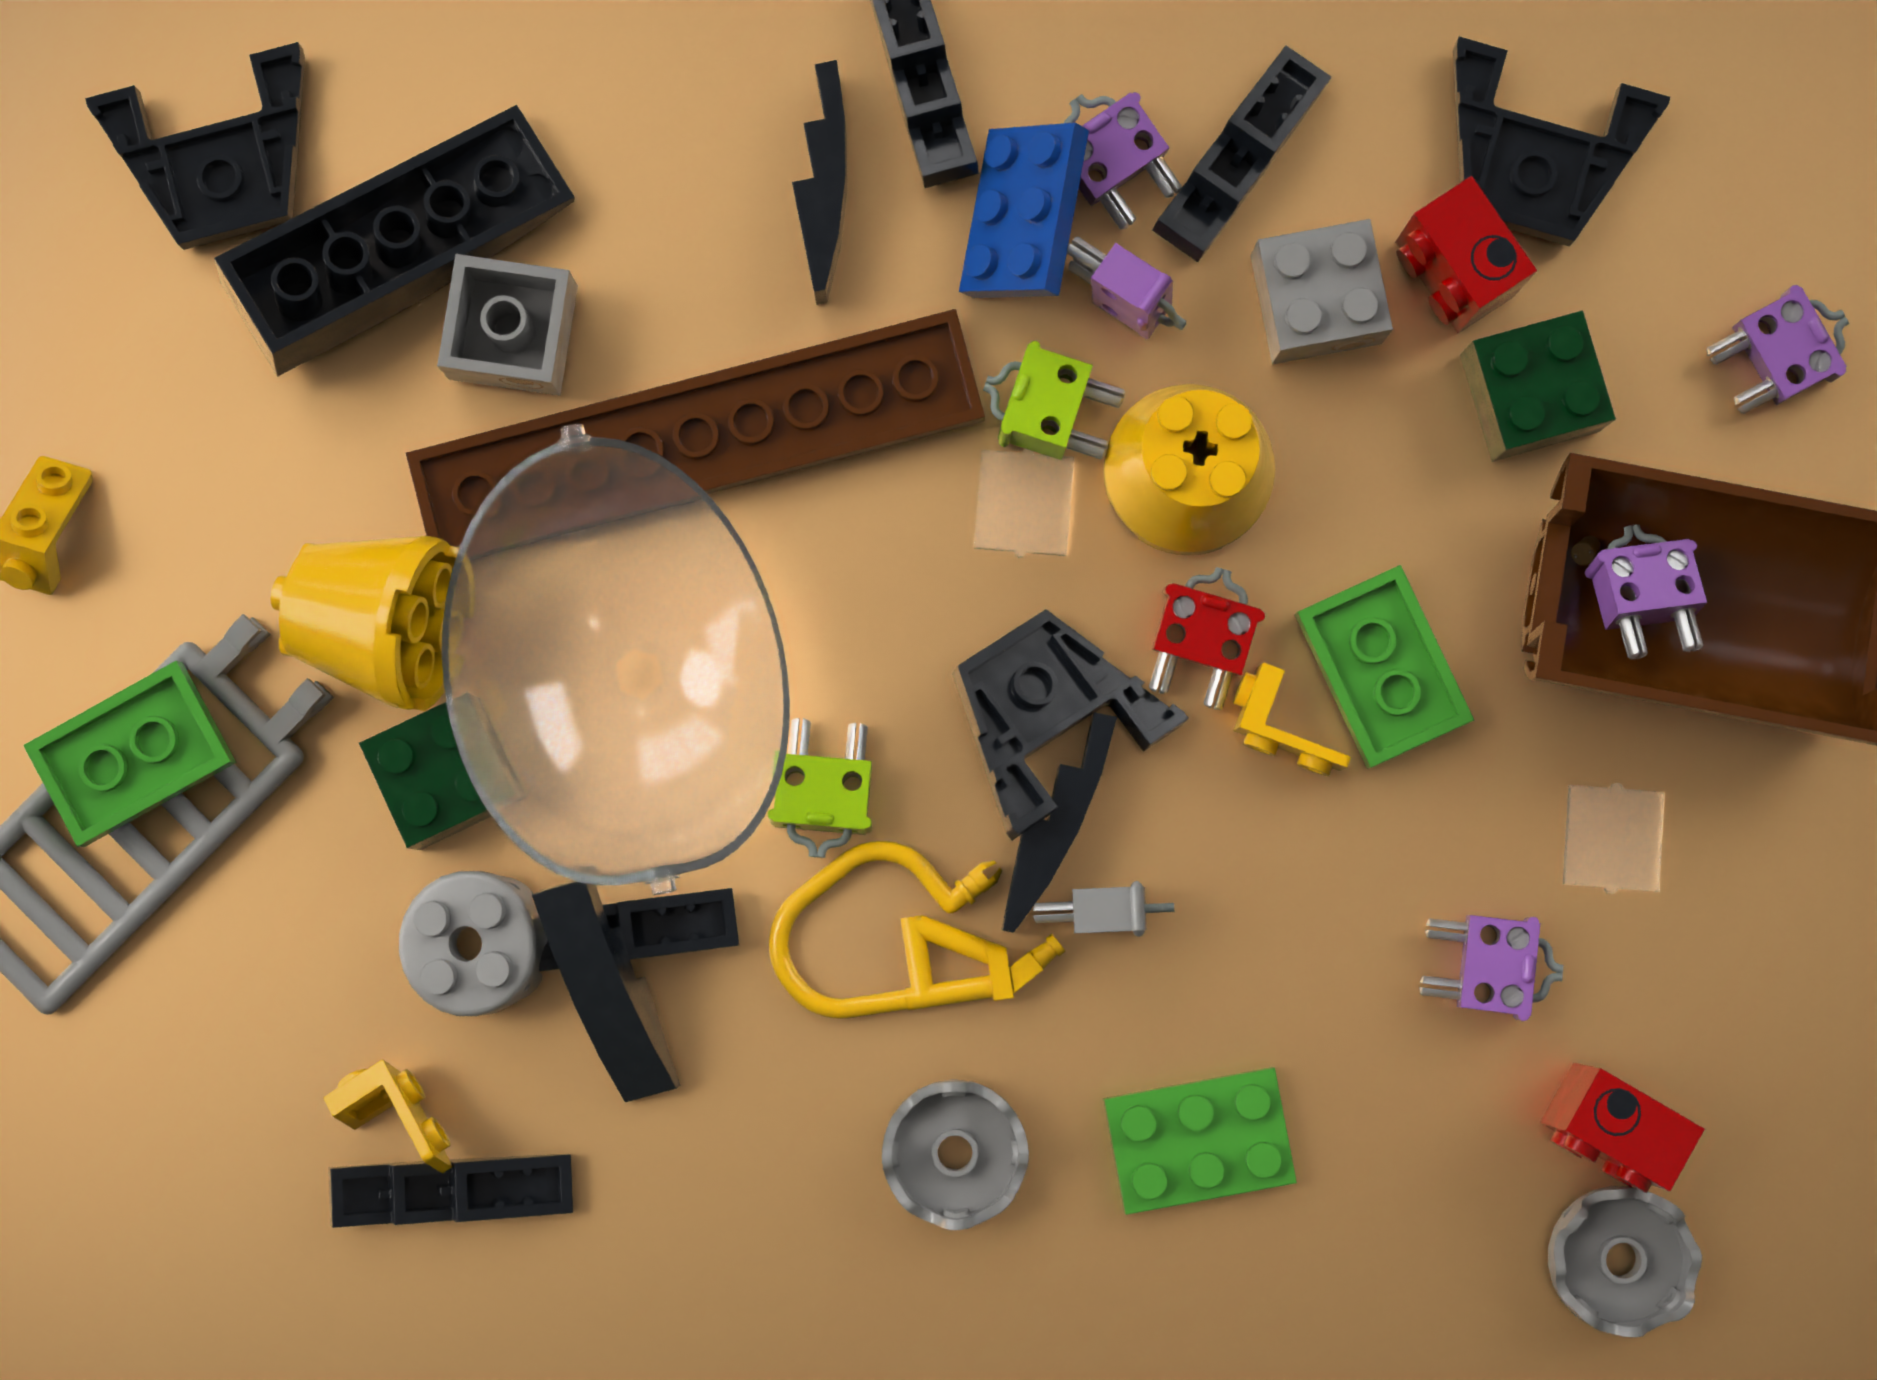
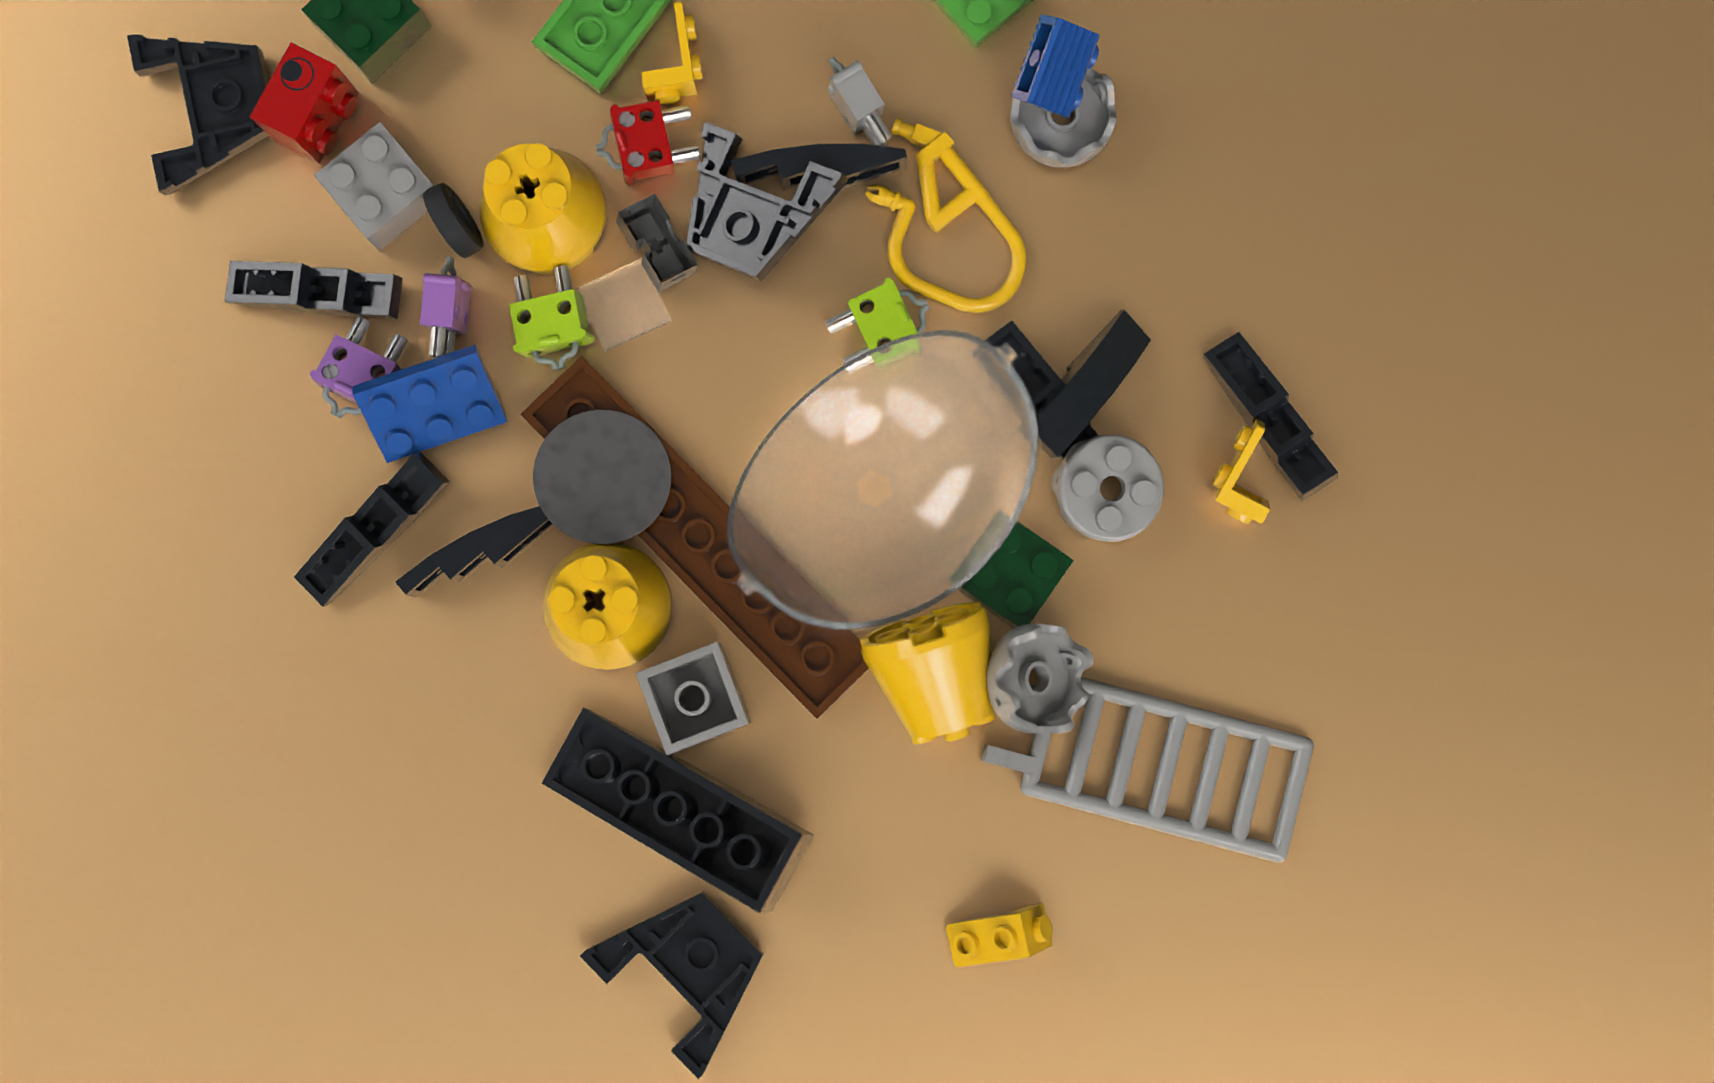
camera: 115 degrees left, 0 degrees up
bright green plate [23,661,237,847] -> none
none -> black tyre [423,183,484,258]
none -> flat silver sticker [533,410,671,544]
none -> yellow cone [543,542,672,670]
none -> dark grey piece [616,194,698,293]
none -> light grey plate [987,624,1094,734]
none -> blue brick [1011,14,1100,118]

